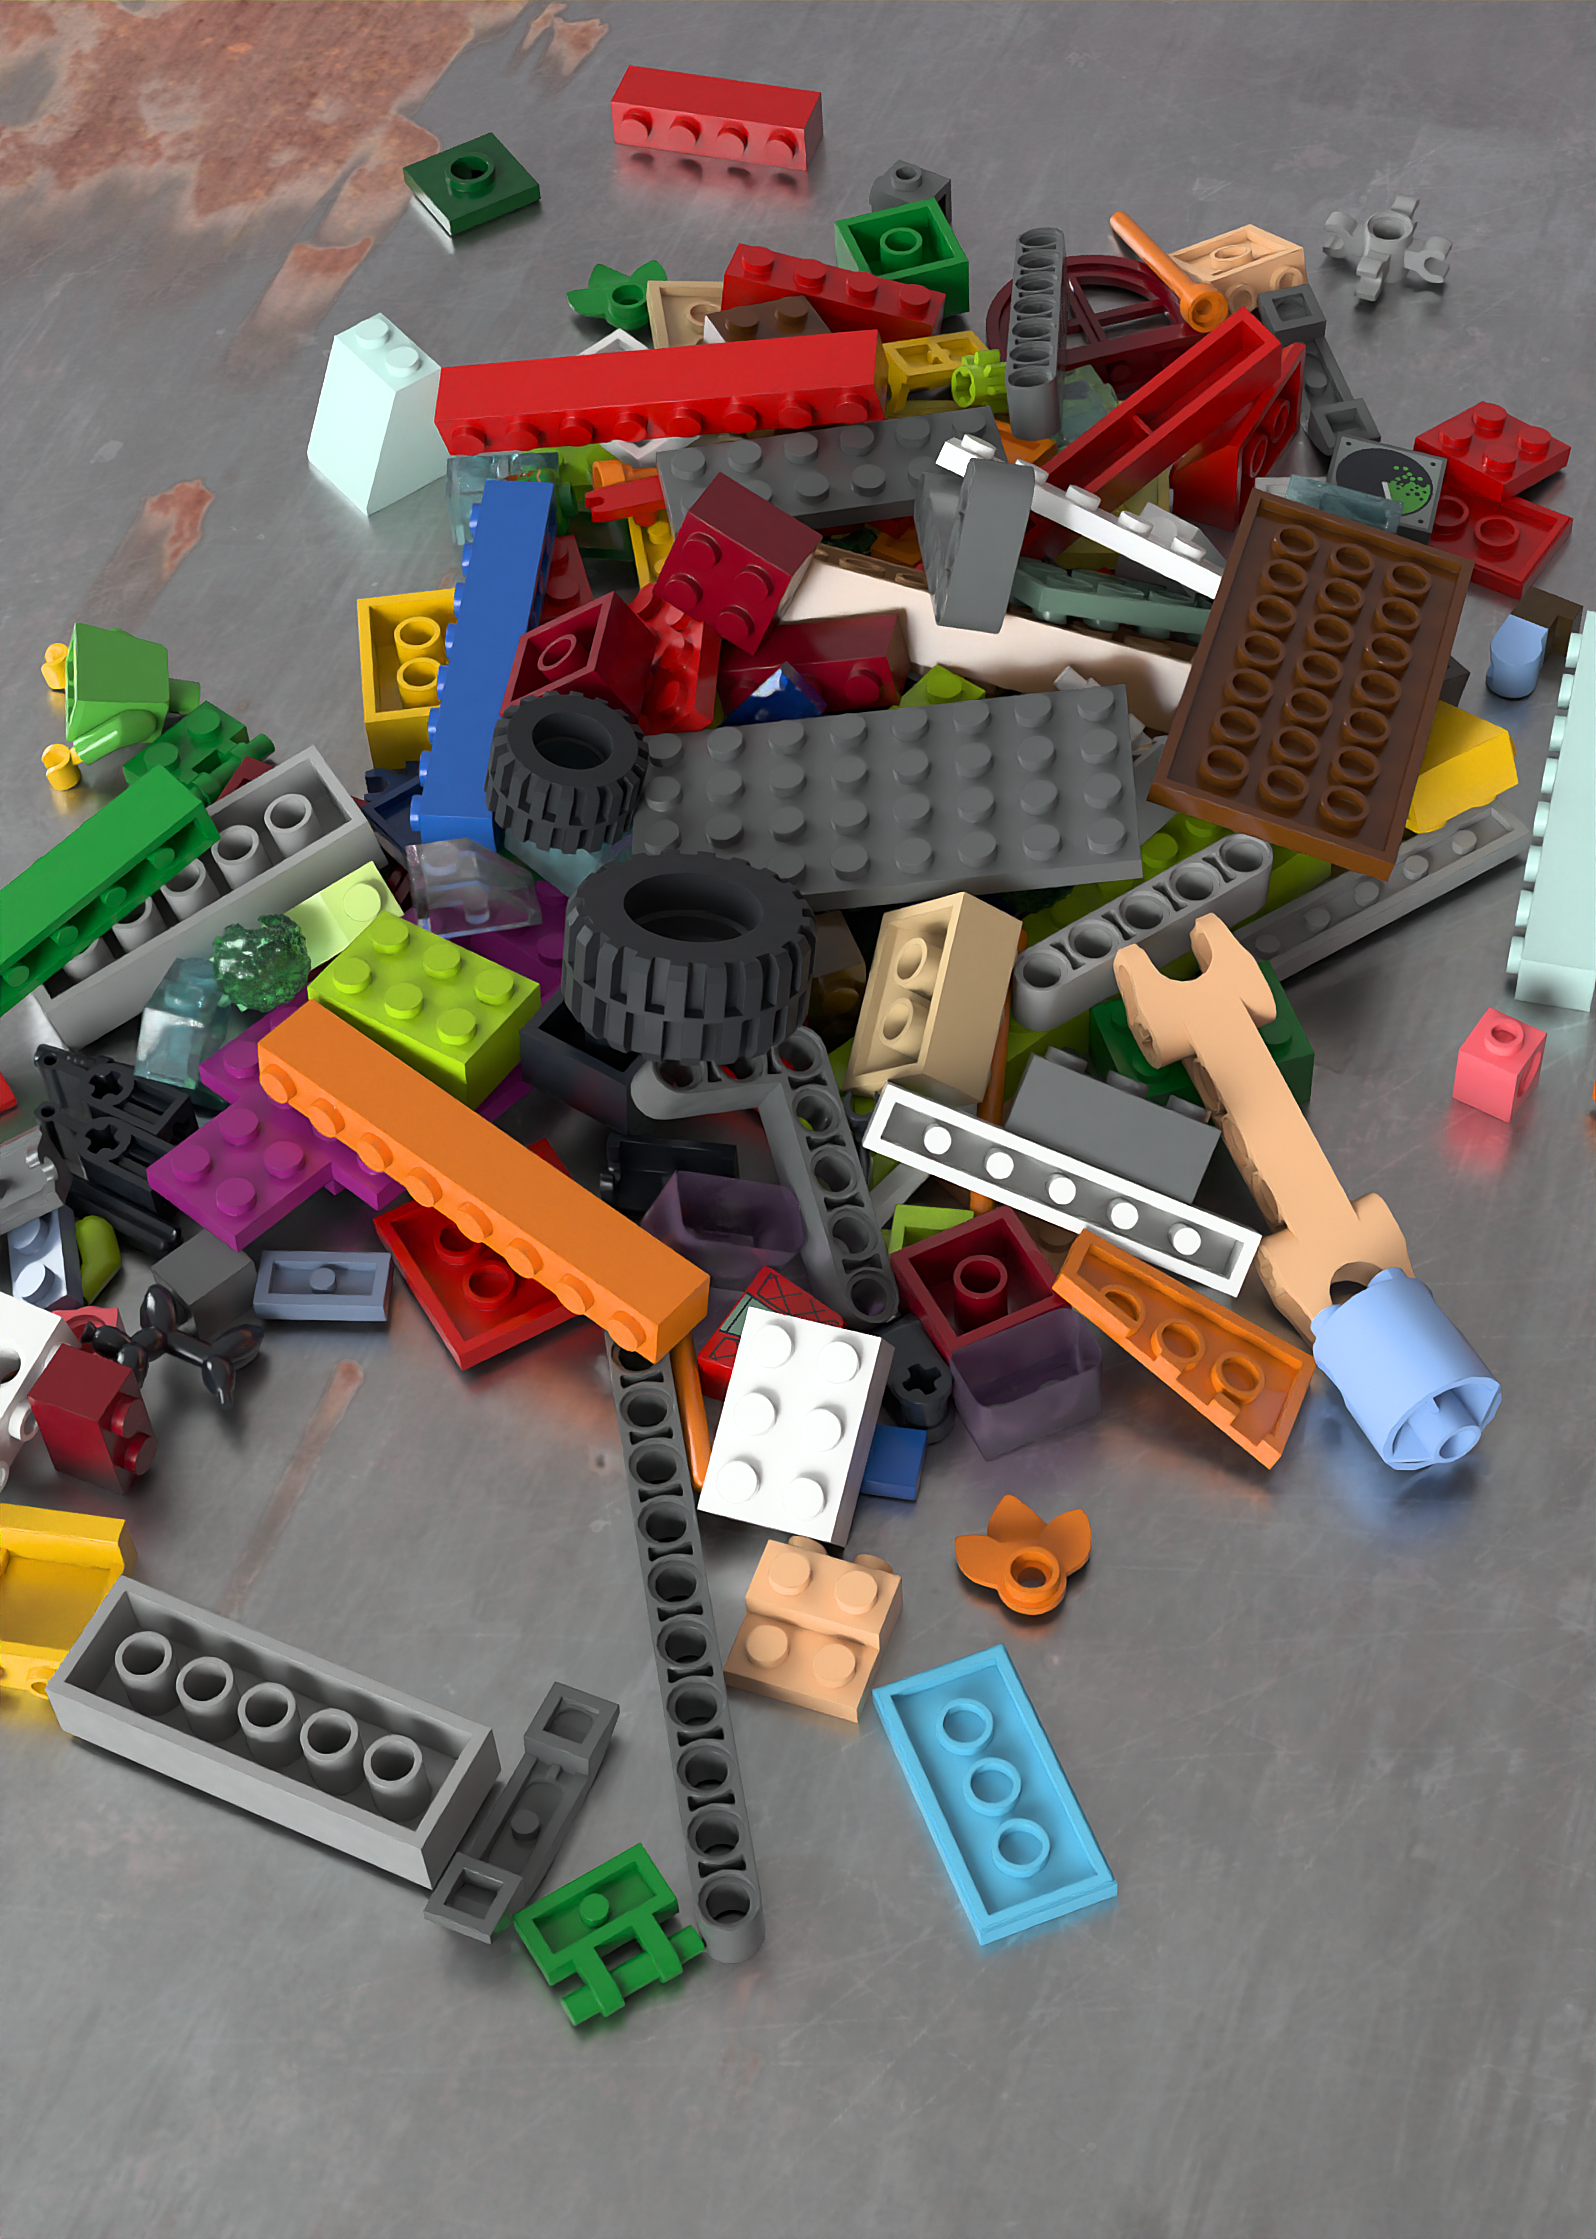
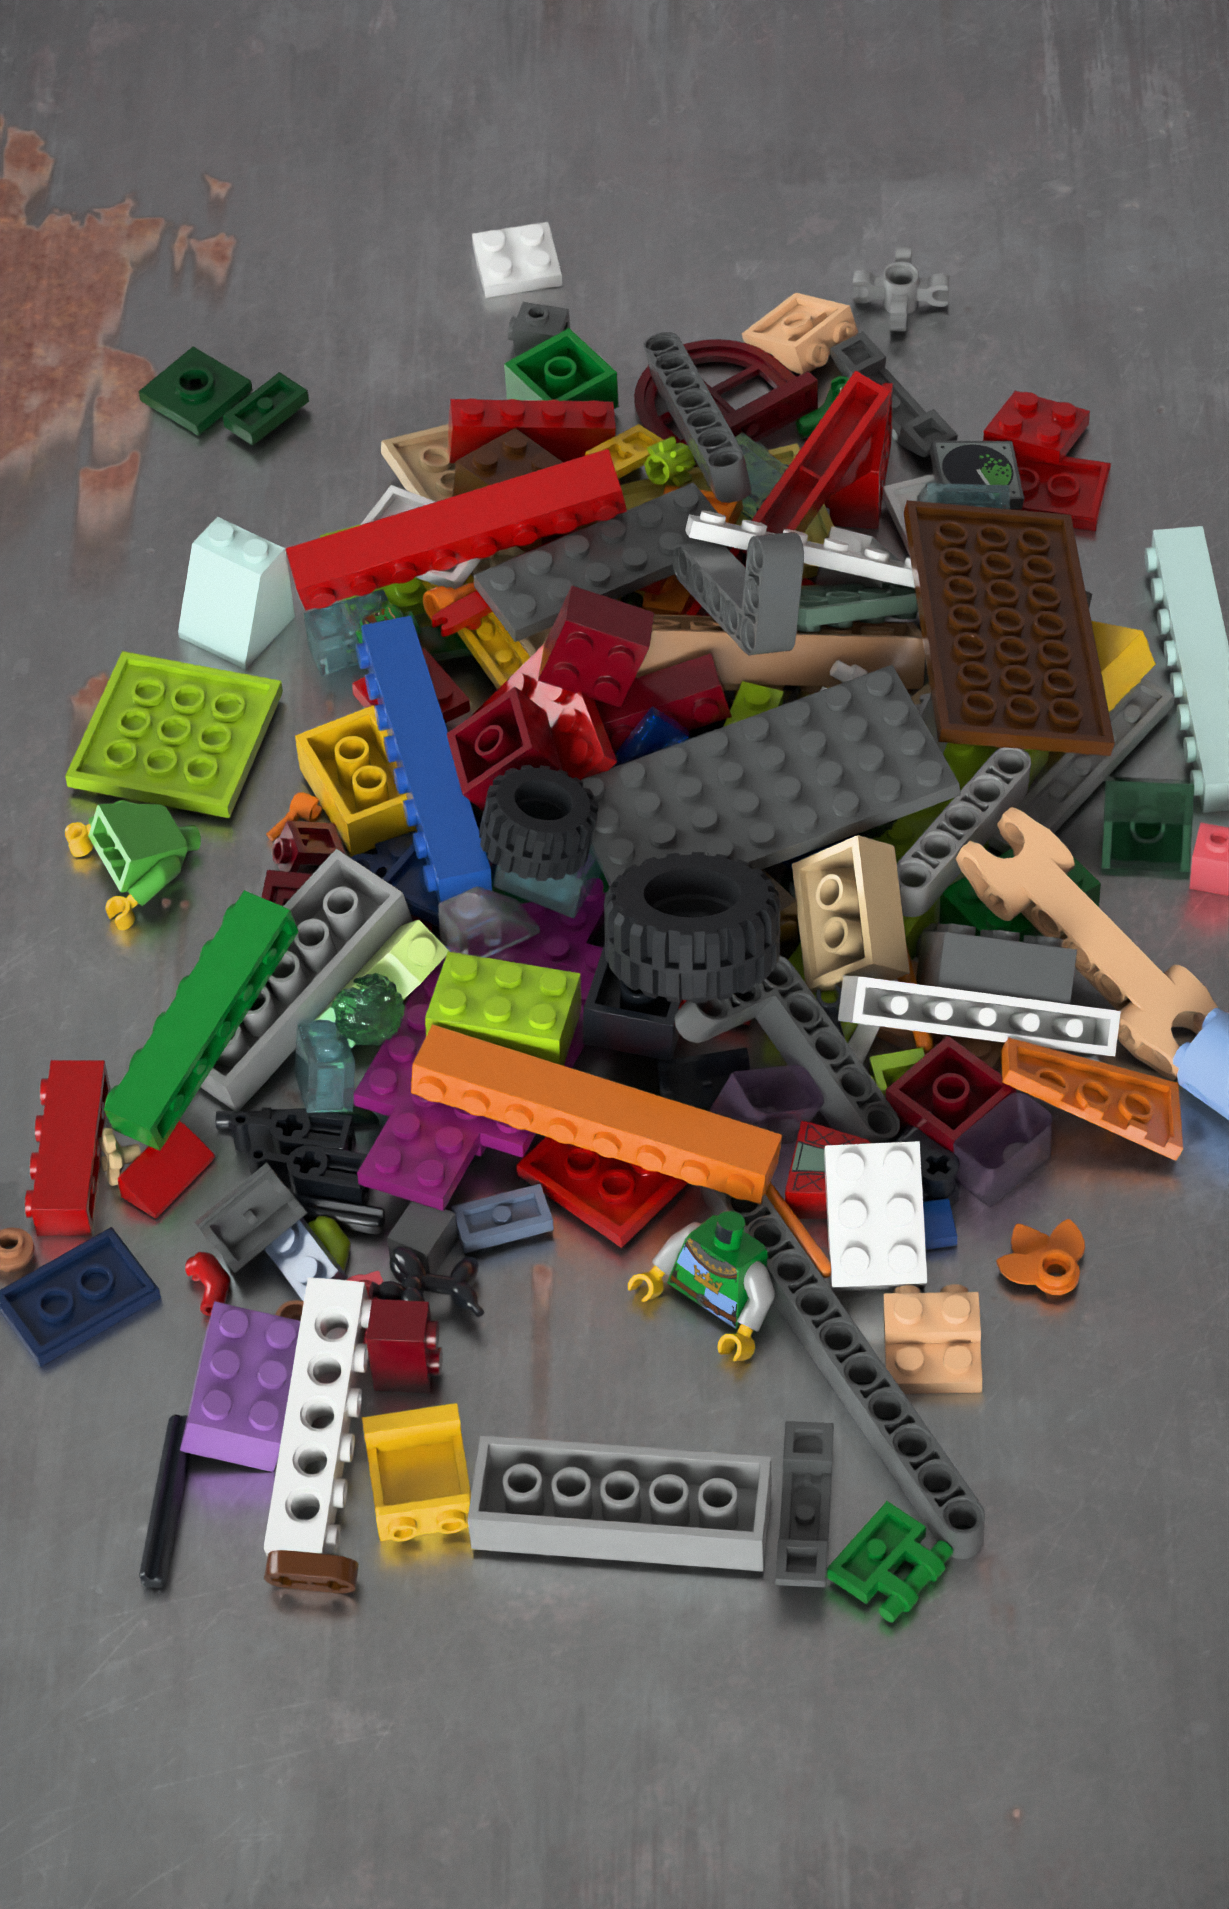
camera: 20 degrees left, 0 degrees up
green plate [122,700,275,808] -> none
green plate [566,260,668,330] -> none
red brick [610,65,823,171] -> none
medium azure tile [872,1643,1118,1946] -> none
orange piece [1110,211,1228,332] -> none
leg [1486,586,1583,698] -> none
none -> lime plate [65,651,283,818]
none -> dark green plate [223,372,309,446]
none -> orange hand [266,792,322,842]
none -> dark red bracket [272,821,346,872]
none -> white plate [472,222,562,298]
none -> torso [628,1211,775,1361]
none -> clear green slope [1101,776,1194,872]

